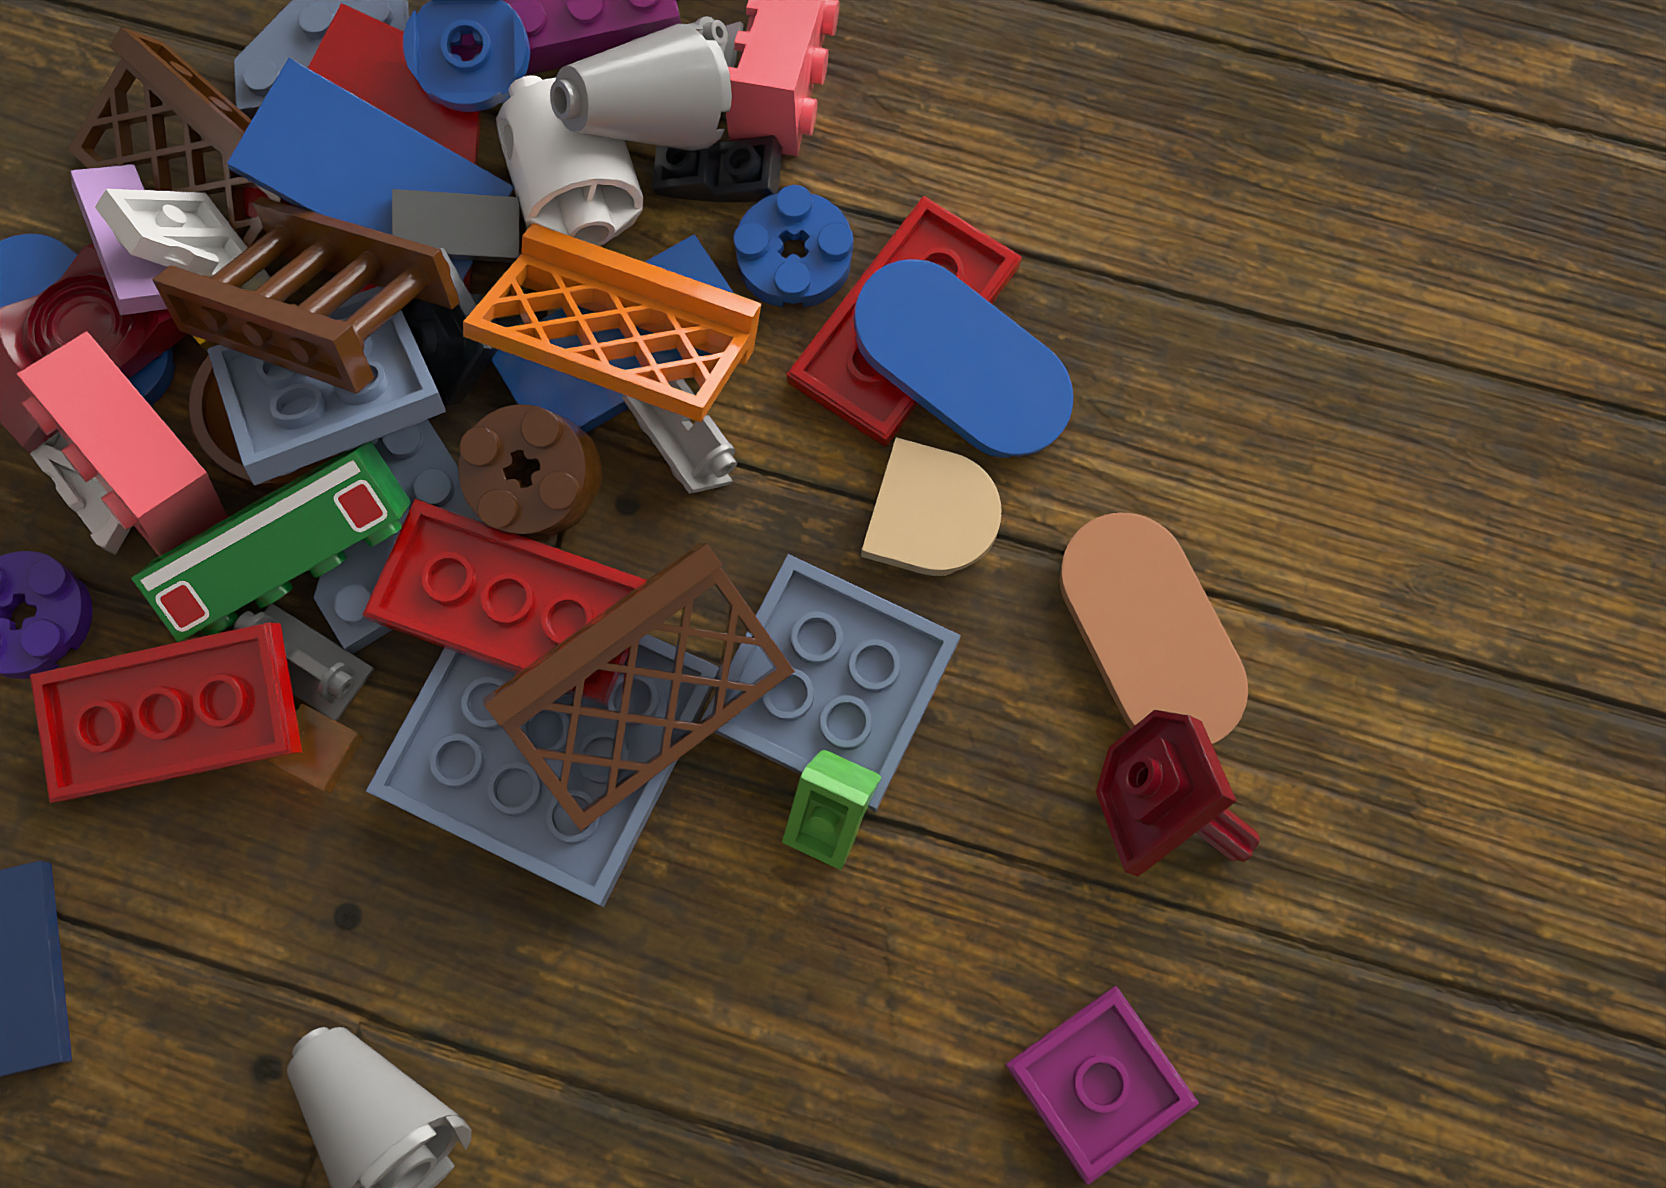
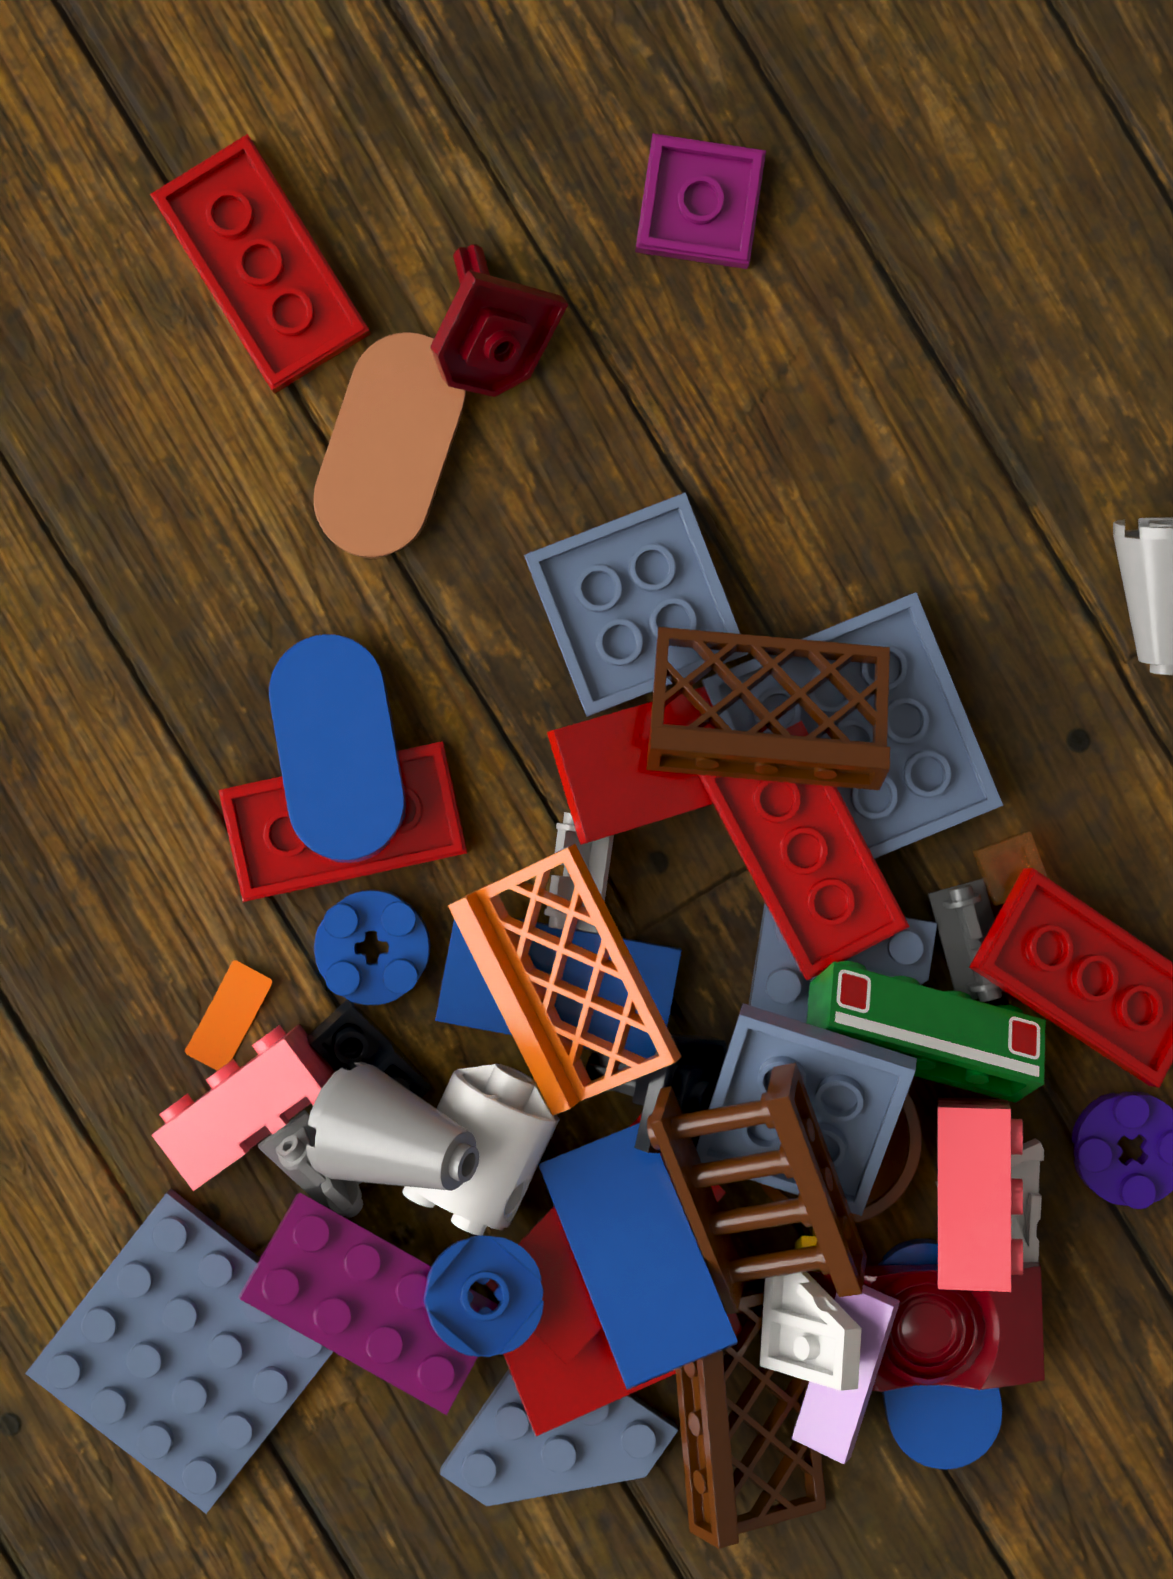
camera: 140 degrees left, 15 degrees up
dark grey tile [392,189,519,263] -> none
reddish brown brick [458,404,602,536] -> none
bright green slope [782,750,881,870] -> none
tan tile [861,438,1002,576] -> none
none -> red tile [150,134,371,394]
none -> orange sticker [185,960,273,1071]
none -> red tile [547,686,715,844]

